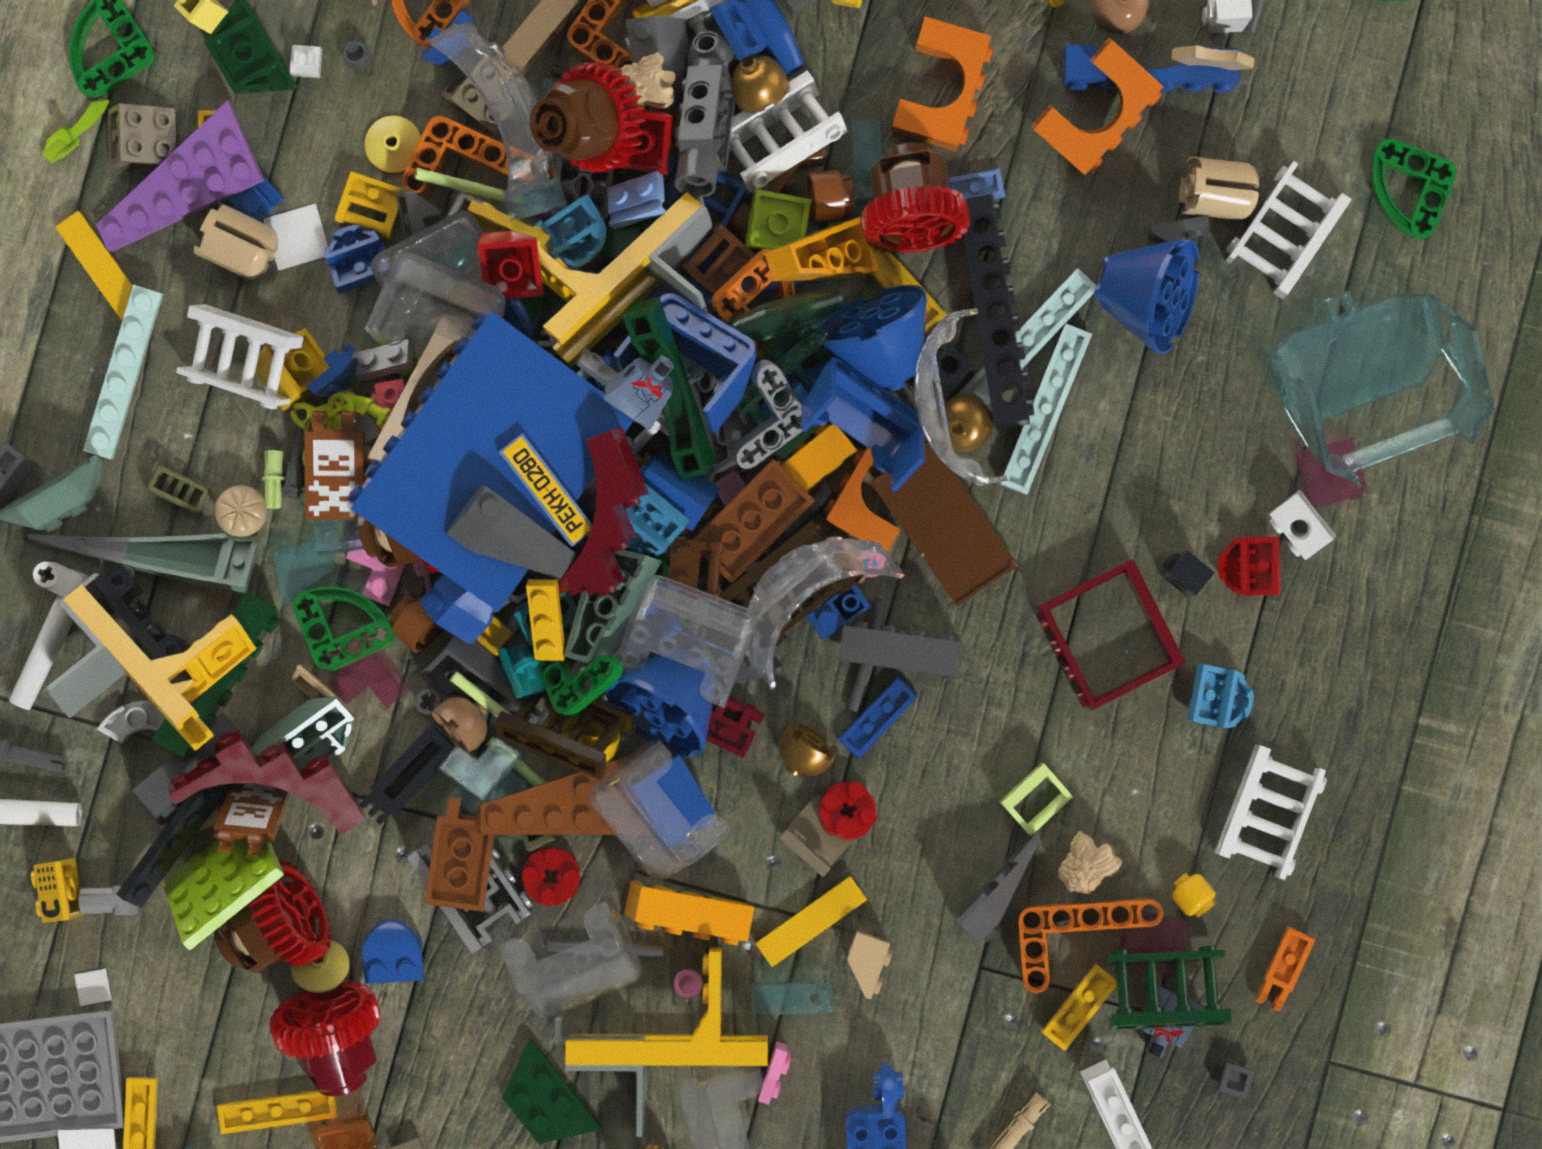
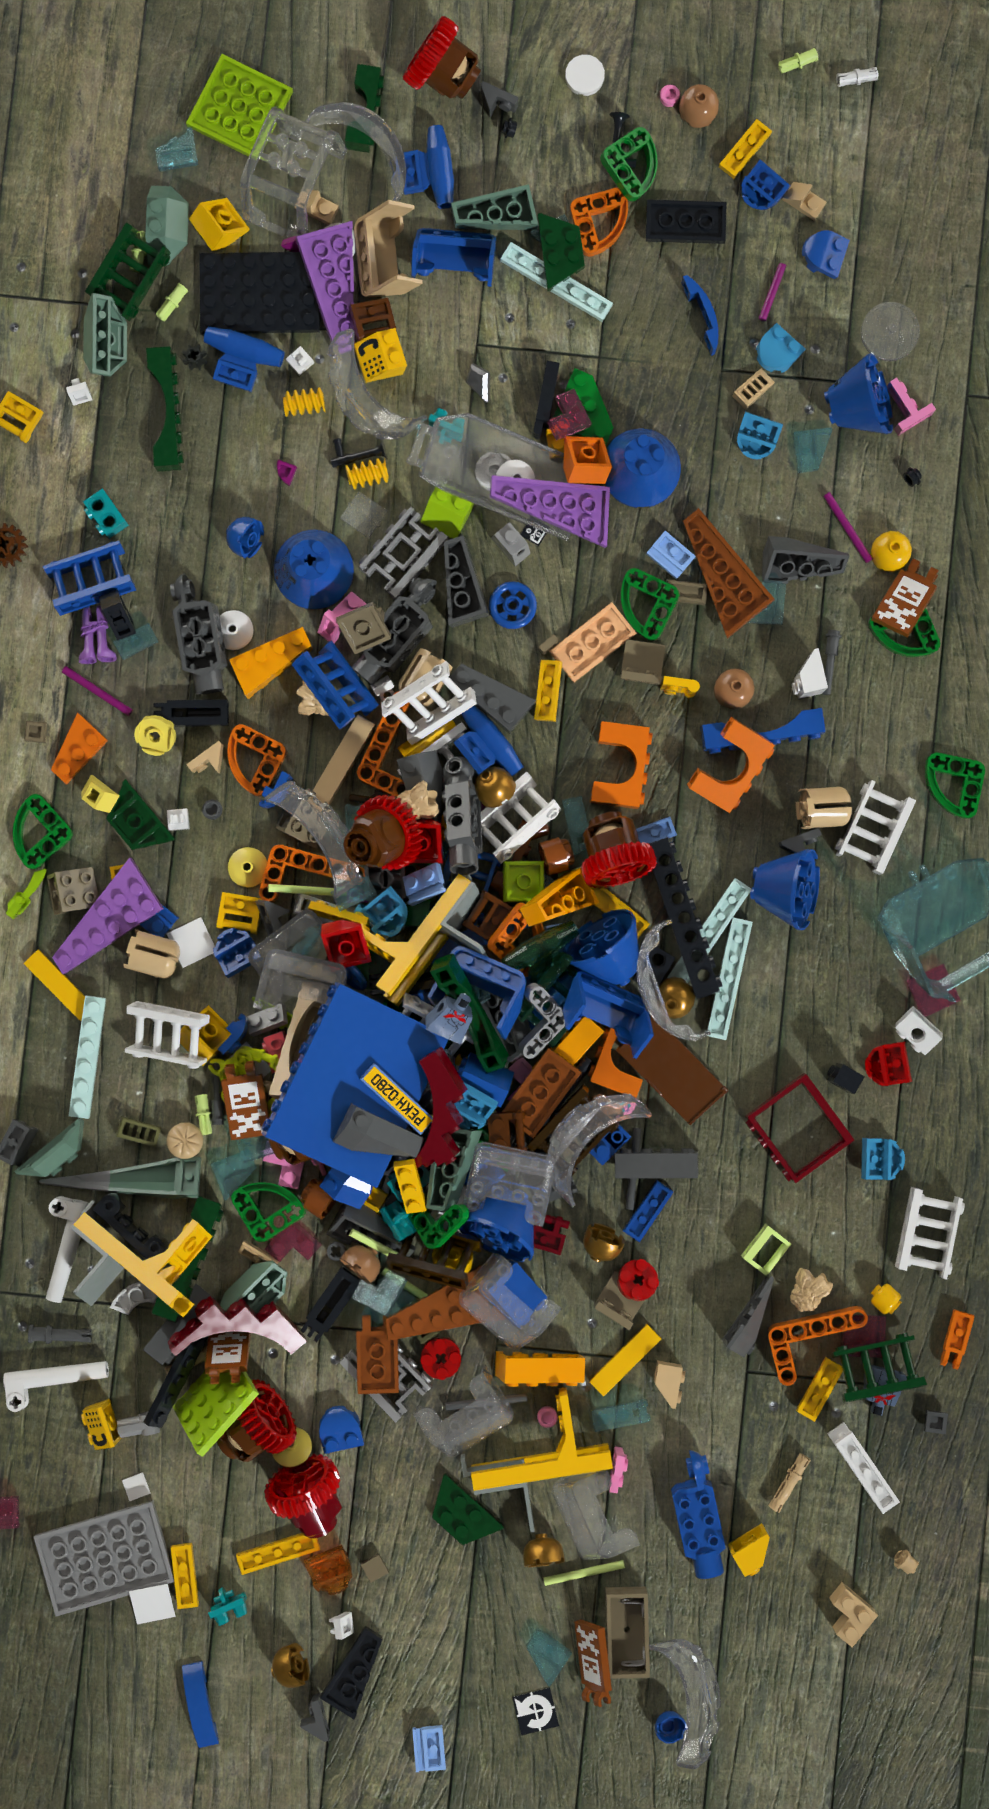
camera: 10 degrees left, 0 degrees up
tan tile [1171,45,1254,70] -> none

